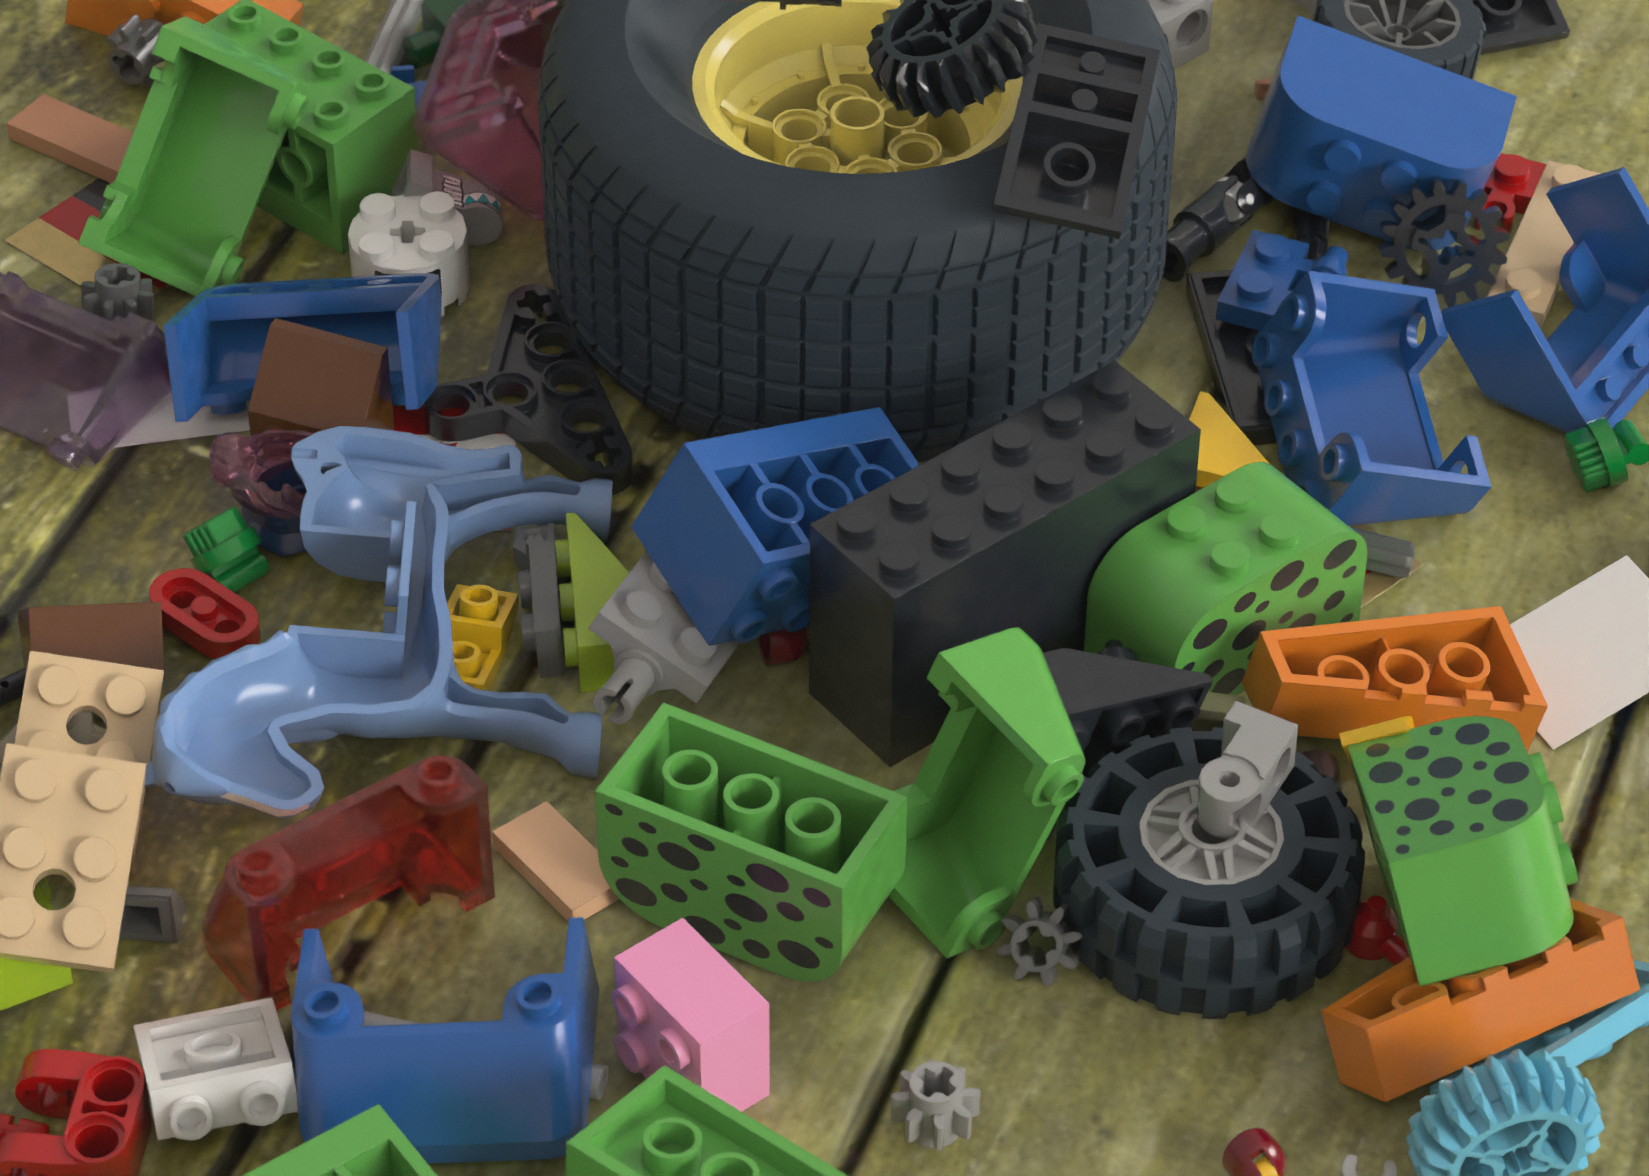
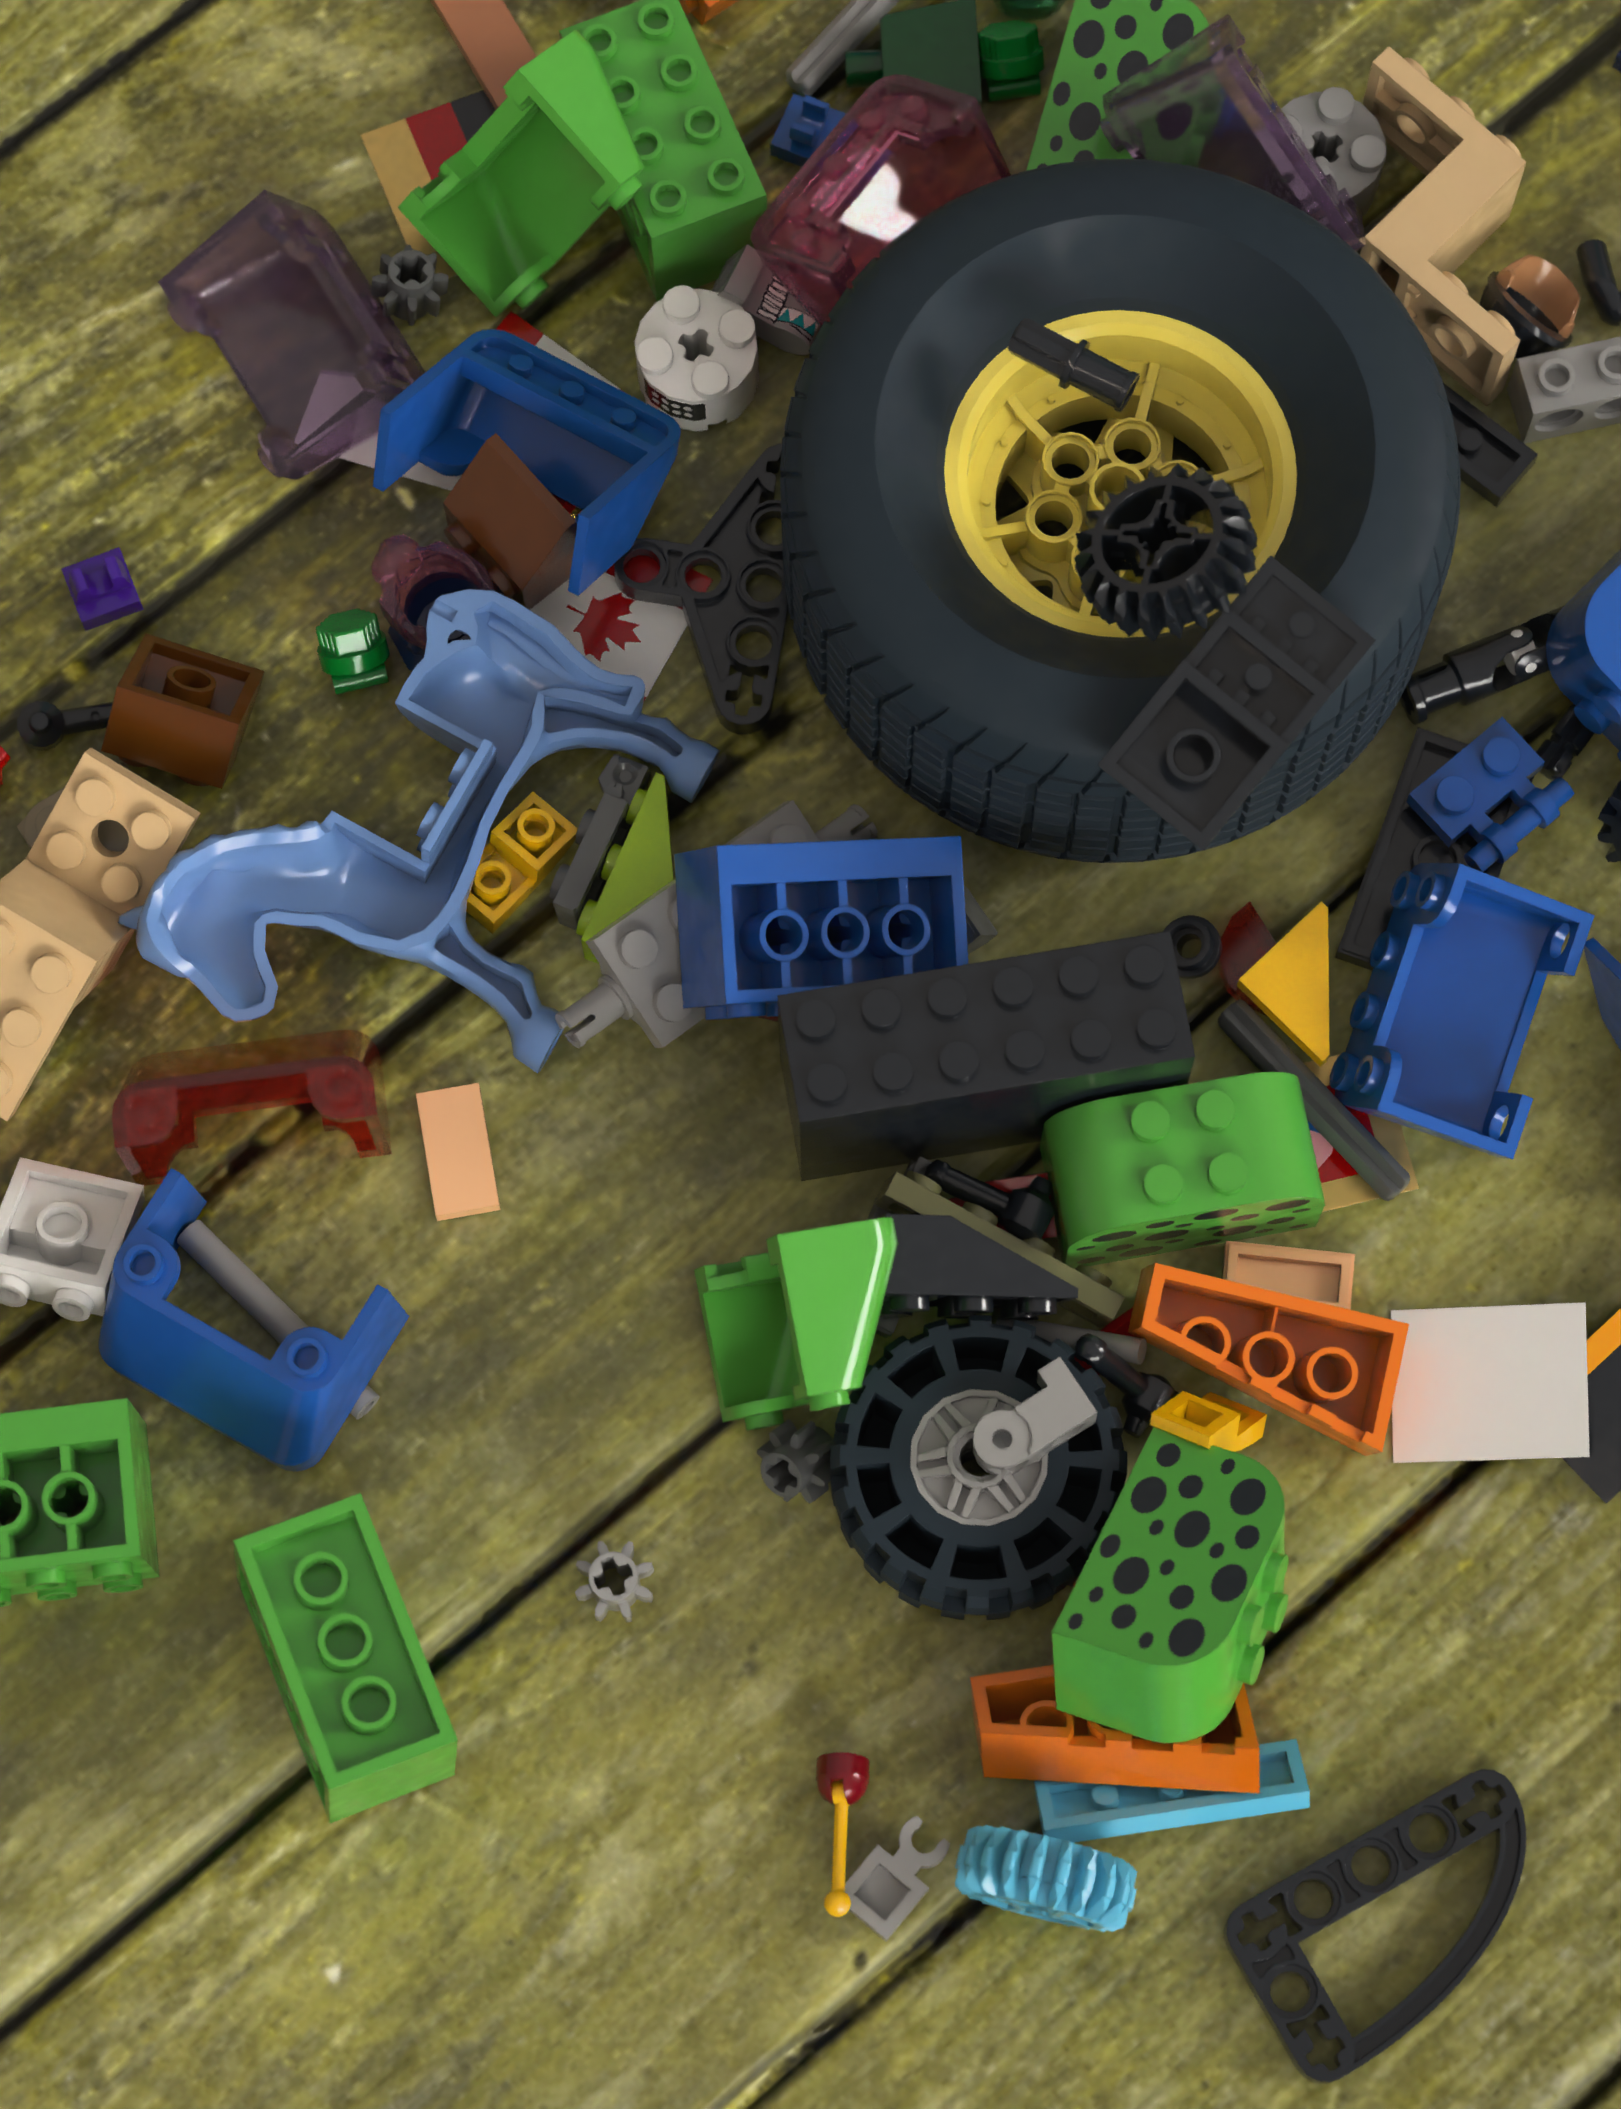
camera: 30 degrees right, 30 degrees up
dark grey slope [119,886,185,942] -> none
red plate [149,568,261,659] -> none
bright green brick [595,702,907,982] -> none
bright pink brick [612,918,770,1112] -> none

